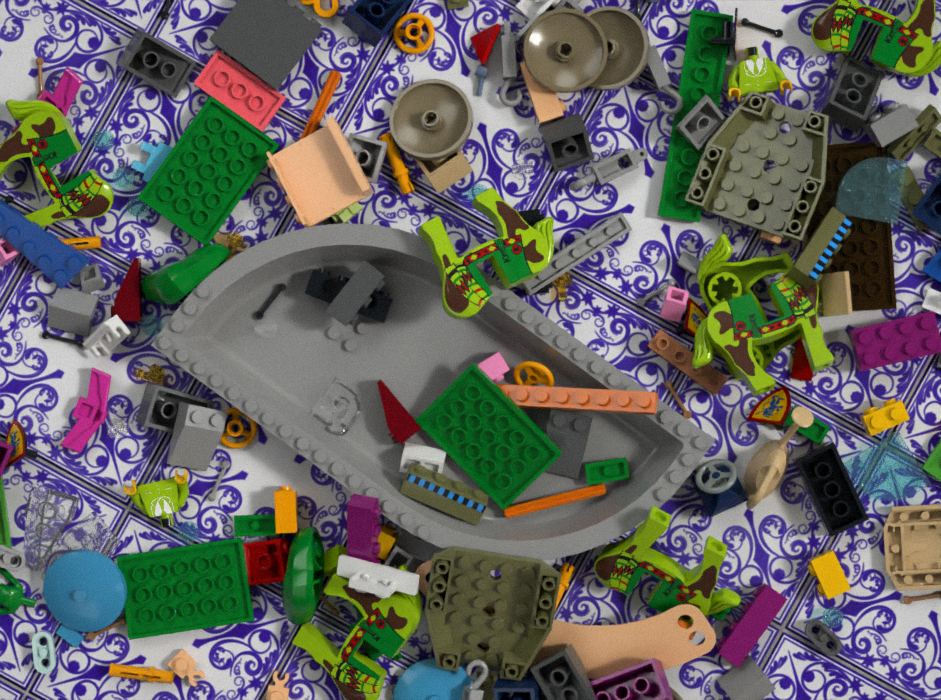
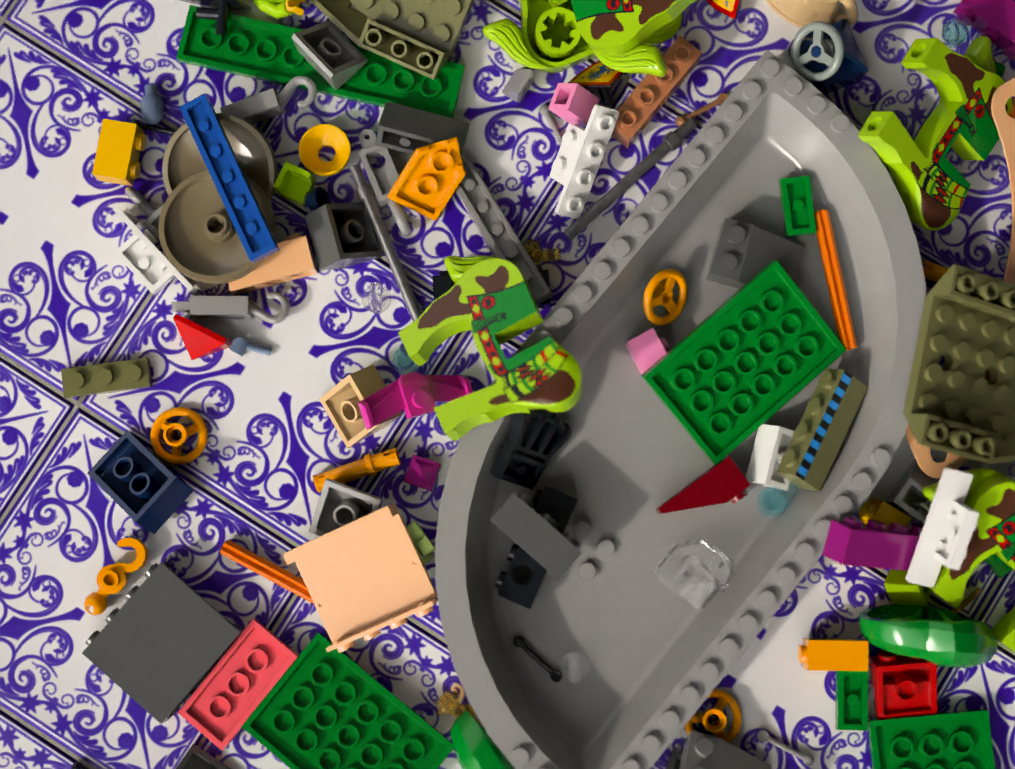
camera: 80 degrees left, 5 degrees down
dark tan dish [389,79,473,161] -> none
orange plate [496,384,659,415] -> none
none -> blue plate [179,93,280,263]
none -> lime panel [273,161,316,207]
none -> yellow piece [298,124,351,177]
none -> dark blue hinge [304,187,330,211]
none -> flat silver bar [349,164,422,322]
none -> dark pink plate [358,372,473,430]
none -> dark grey brick [376,101,470,157]
none -> light orange tile [387,137,466,221]
none -> magenta tile [404,454,441,492]
none -> black plate [489,409,572,490]
none -> white bracket [549,104,619,219]
none -> flat silver bar [564,118,697,240]
none -> clear light blue plate [757,488,787,518]
none -> clear light blue plate [942,18,968,48]

